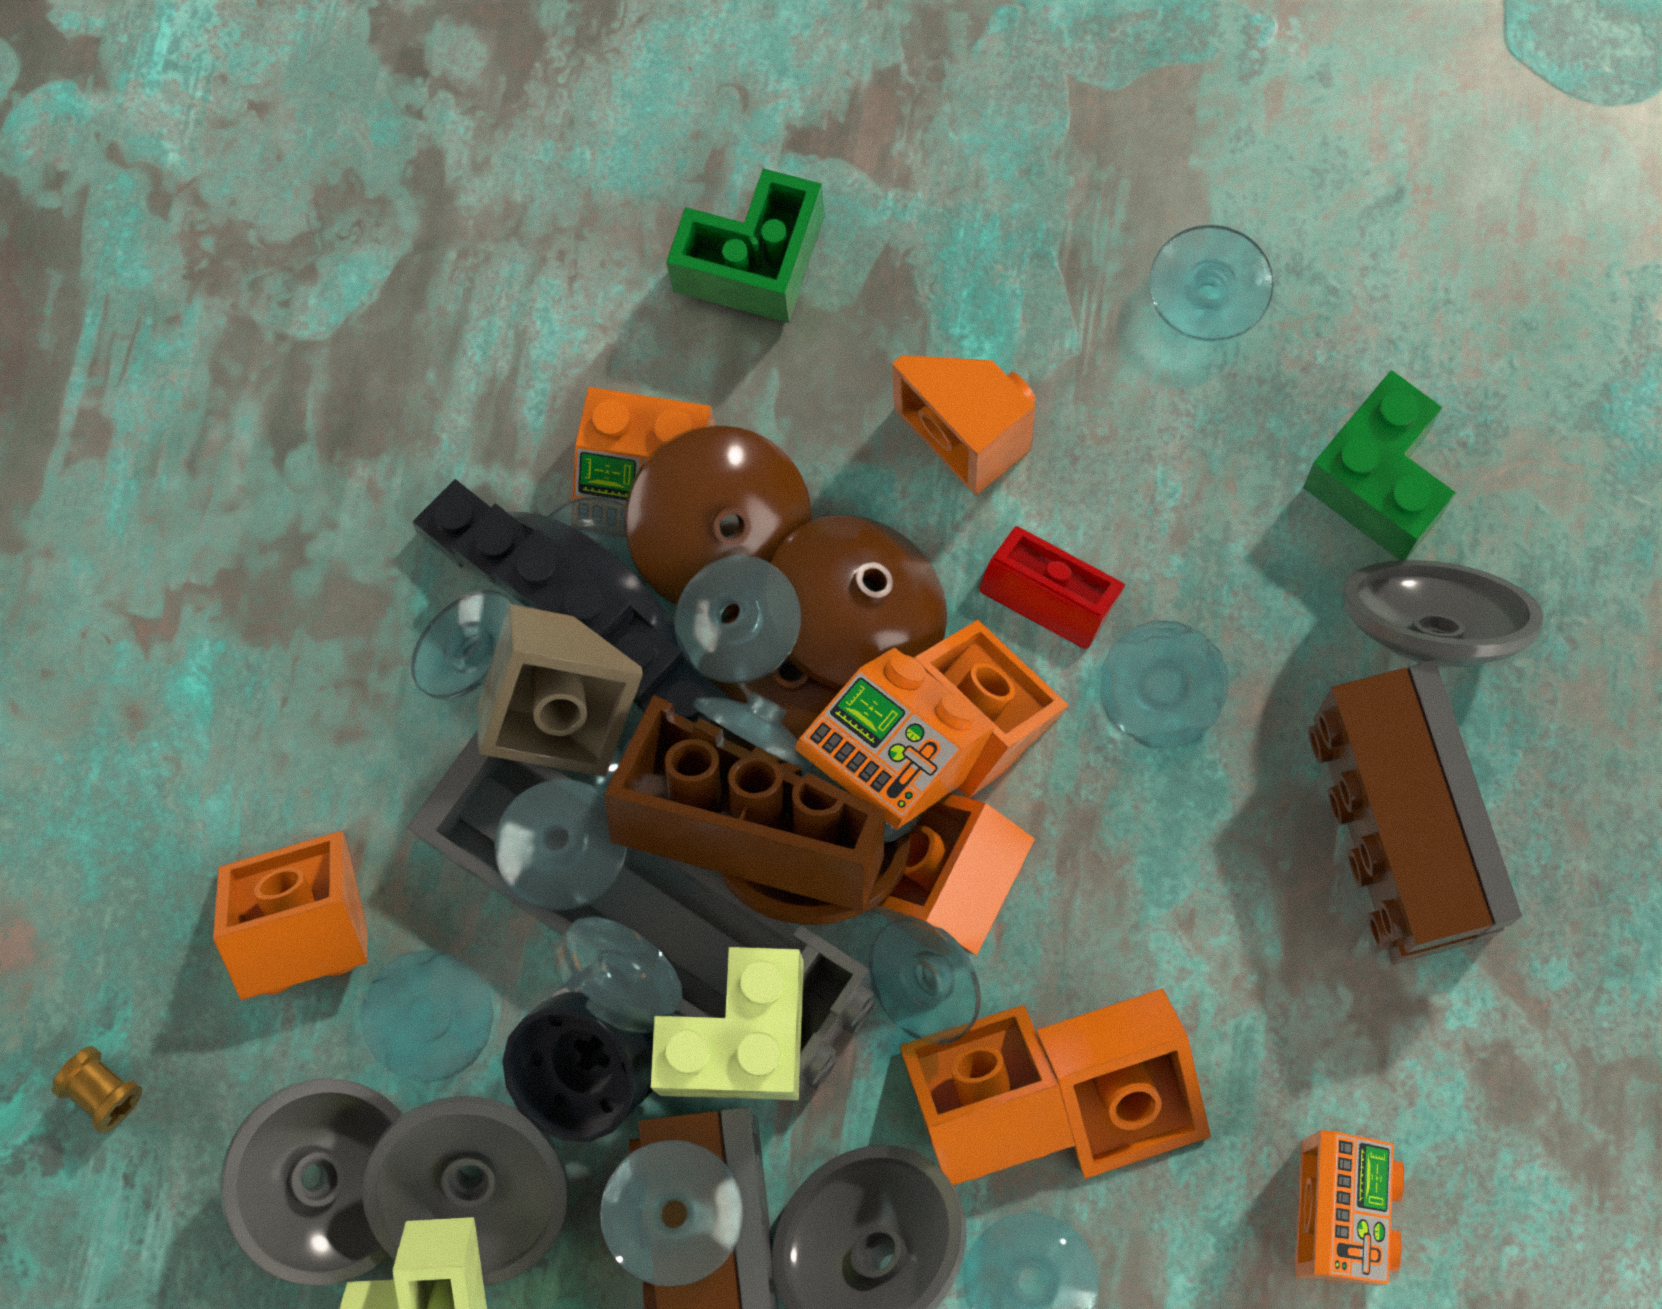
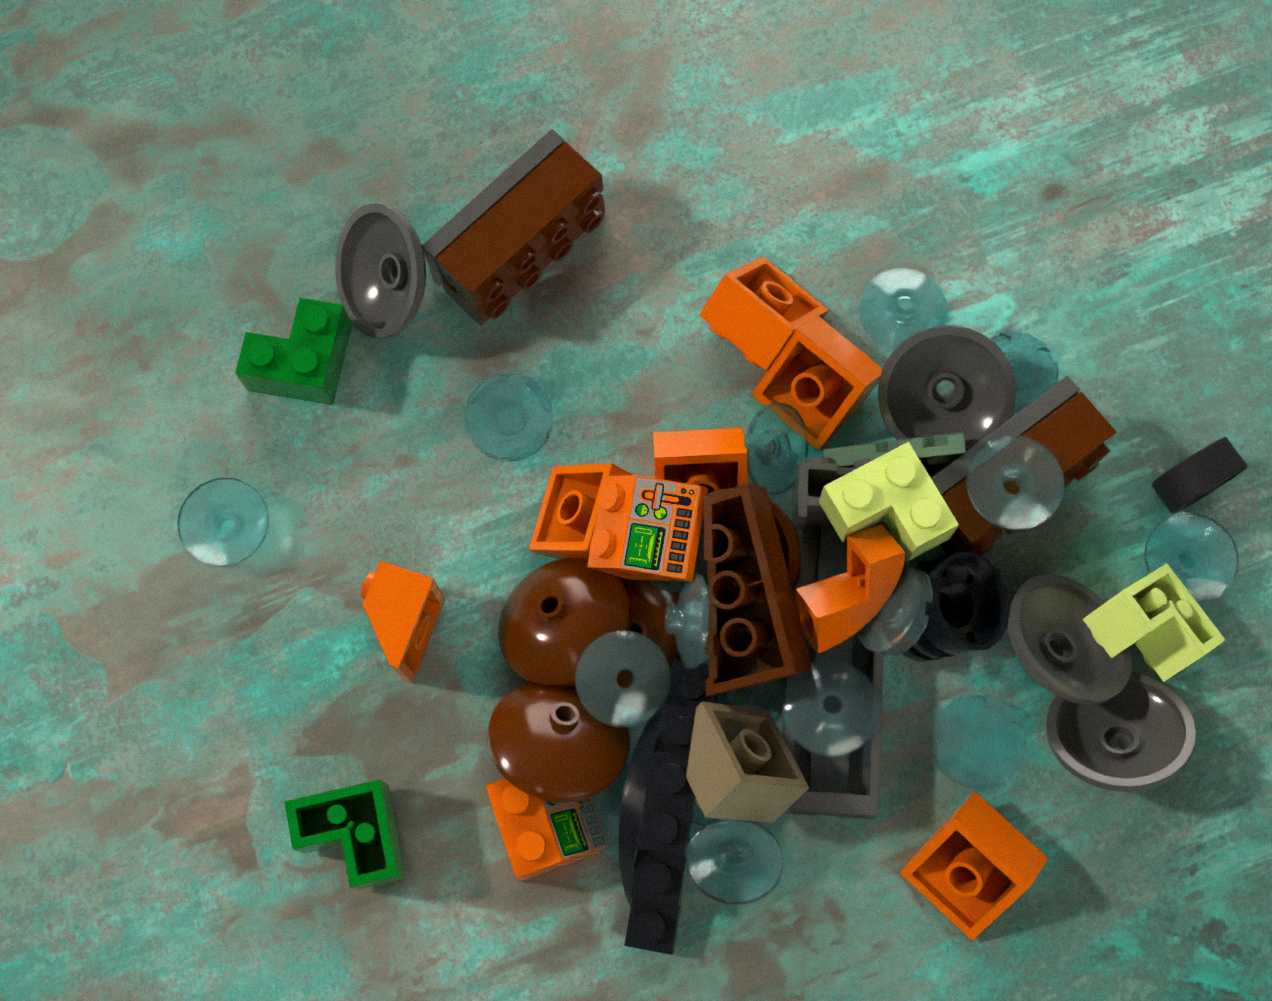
camera: 125 degrees left, 0 degrees up
pearl gold bush [51,1046,142,1134] -> none
red slope [979,525,1126,649] -> none
slope [1295,1130,1404,1286] -> none
none -> orange brick [796,524,905,653]
none -> sand green wing [823,432,966,468]

